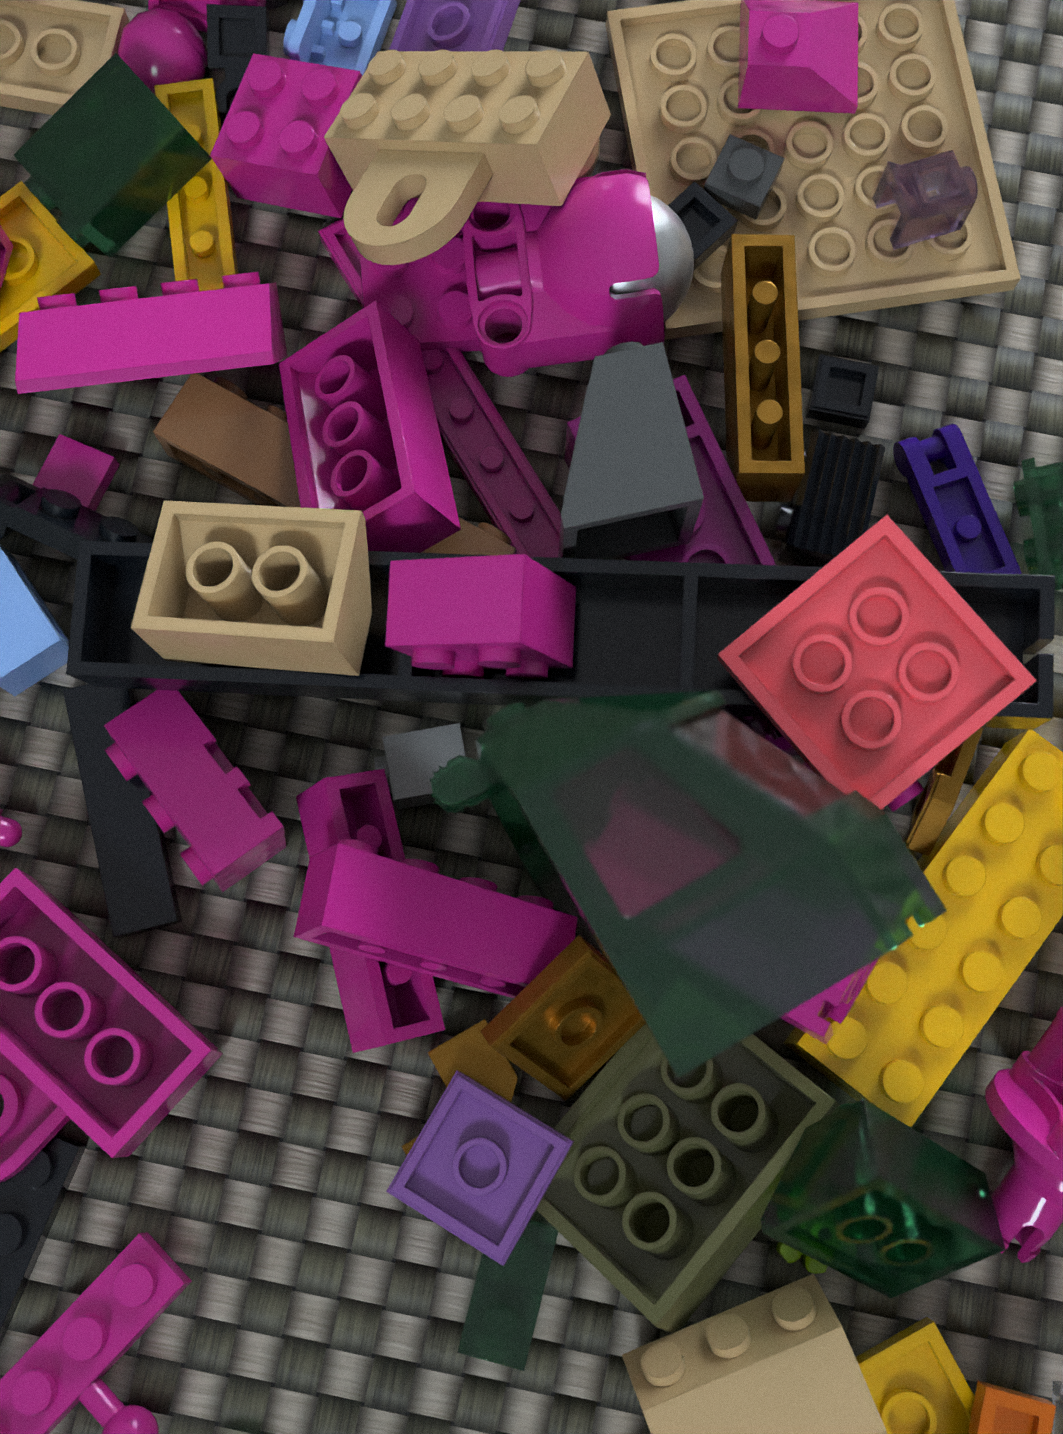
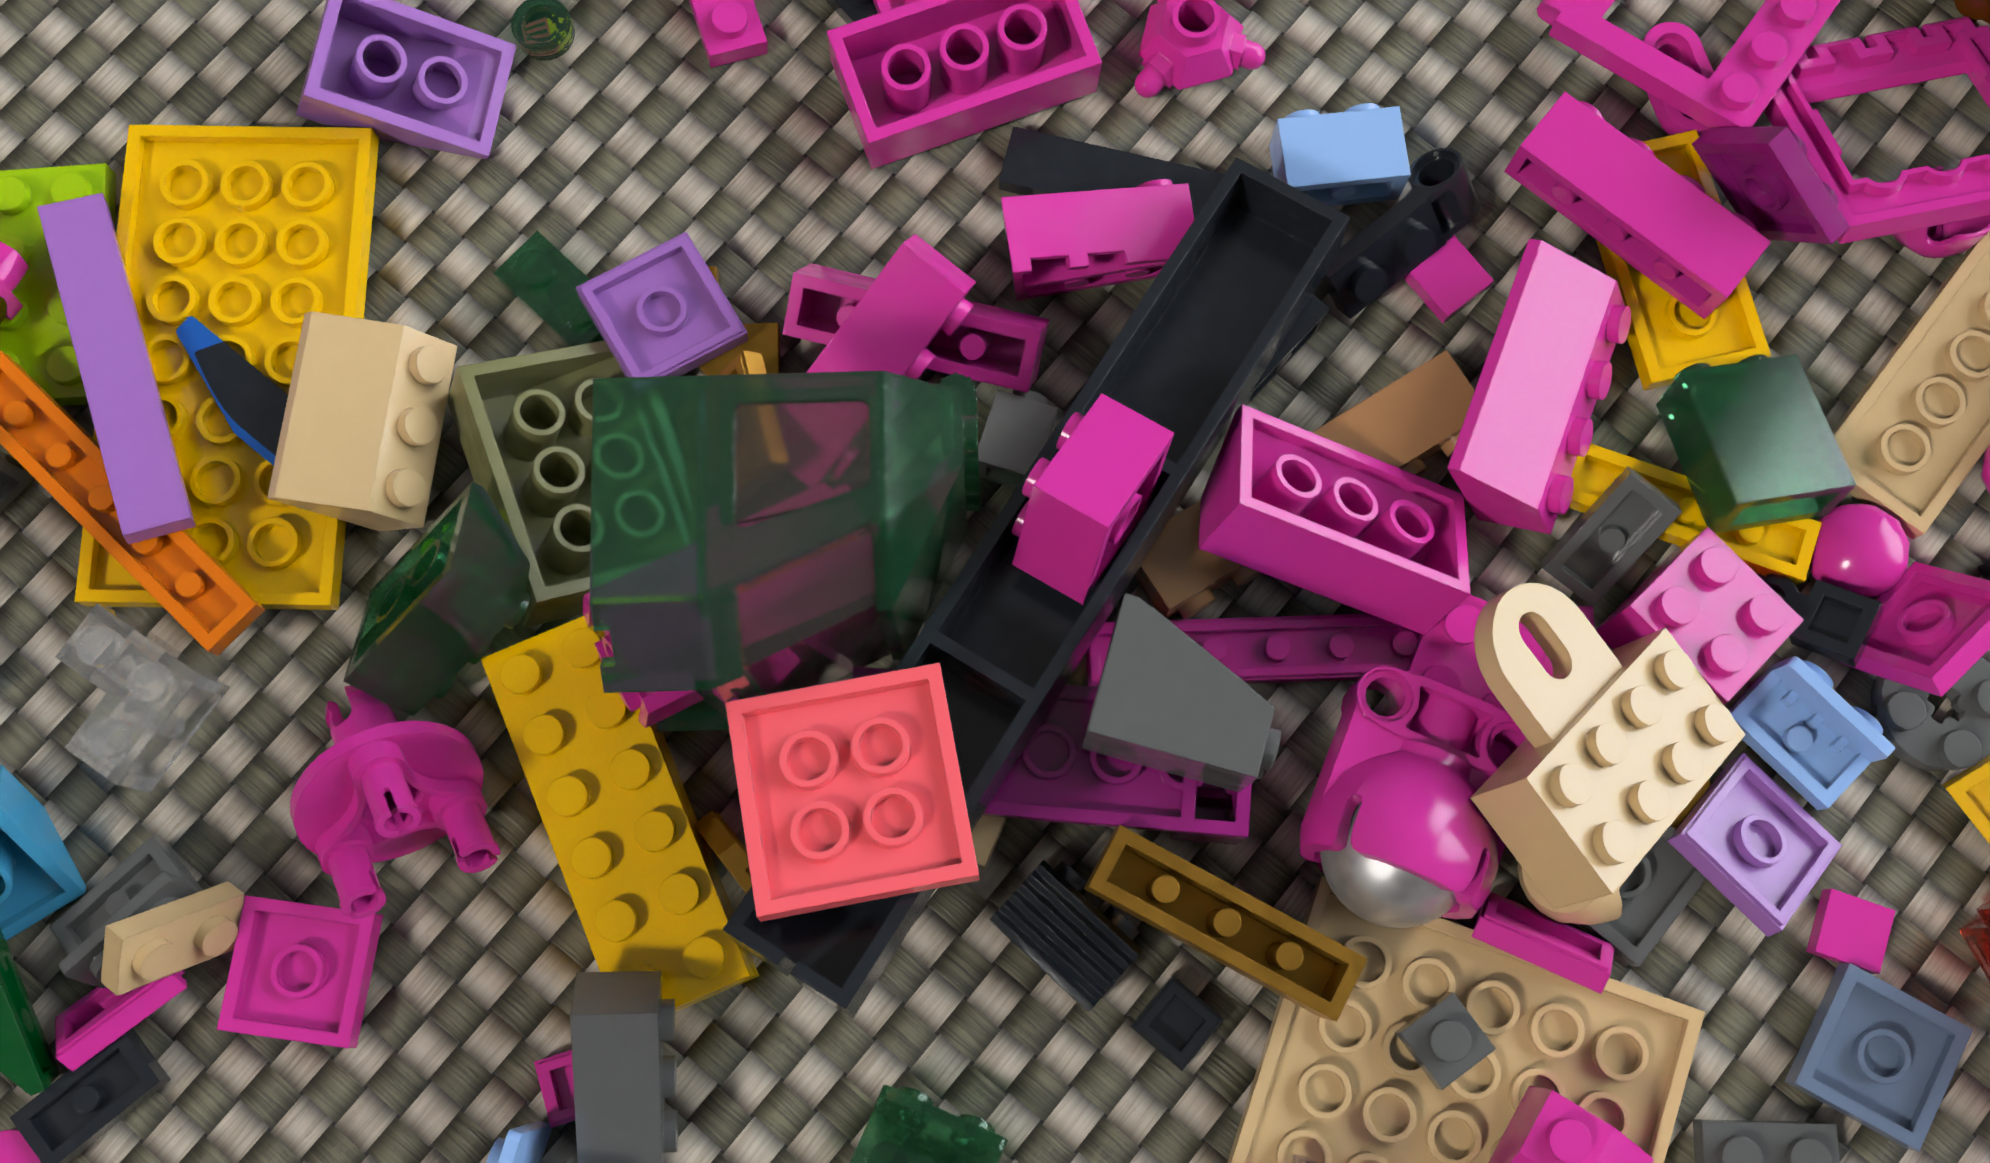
camera: 120 degrees right, 0 degrees up
tan slope [131,501,372,676] -> none
black tile [668,181,738,271] -> none
dark purple plate [893,423,1022,574] -> none
none -> dark pink tile [1471,892,1615,994]
none -> dark grey plate [1541,466,1682,607]

